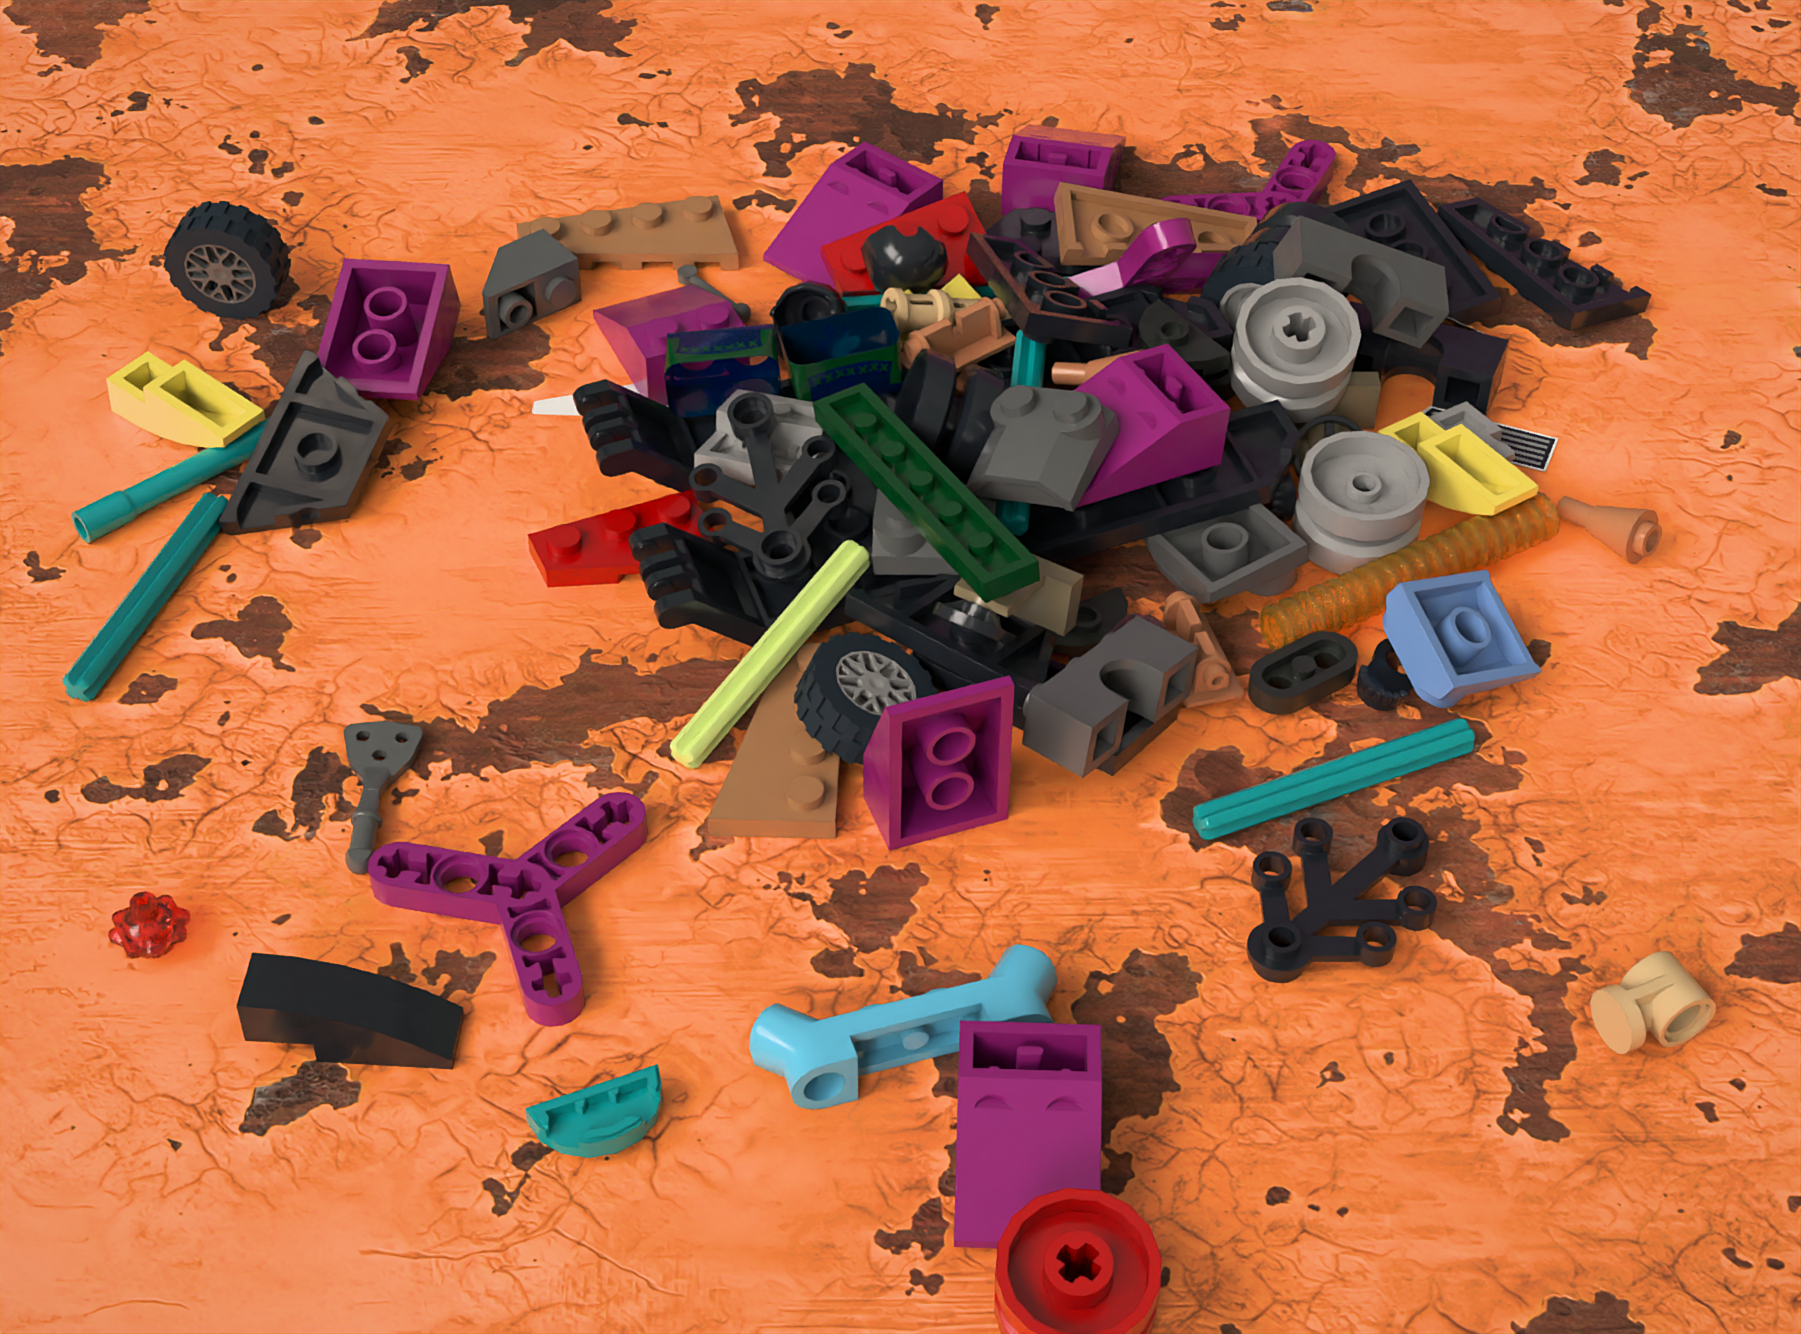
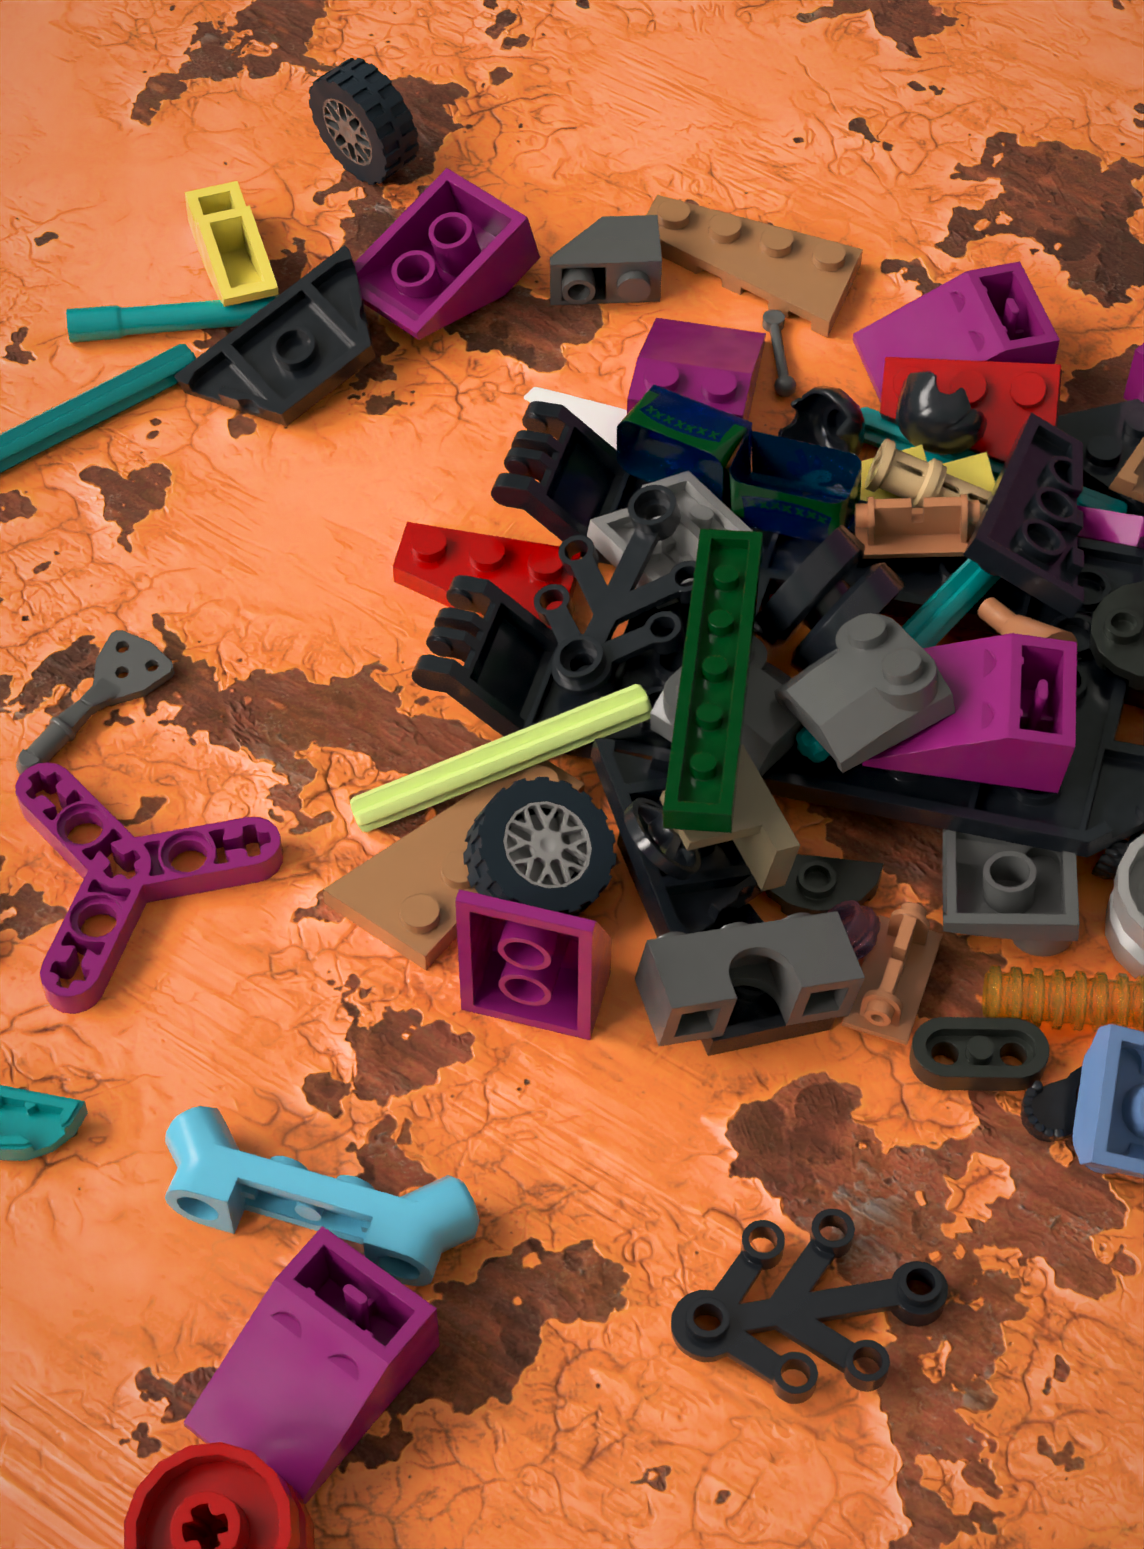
camera: 35 degrees right, 10 degrees up
teal axle [1192,718,1476,841] -> none

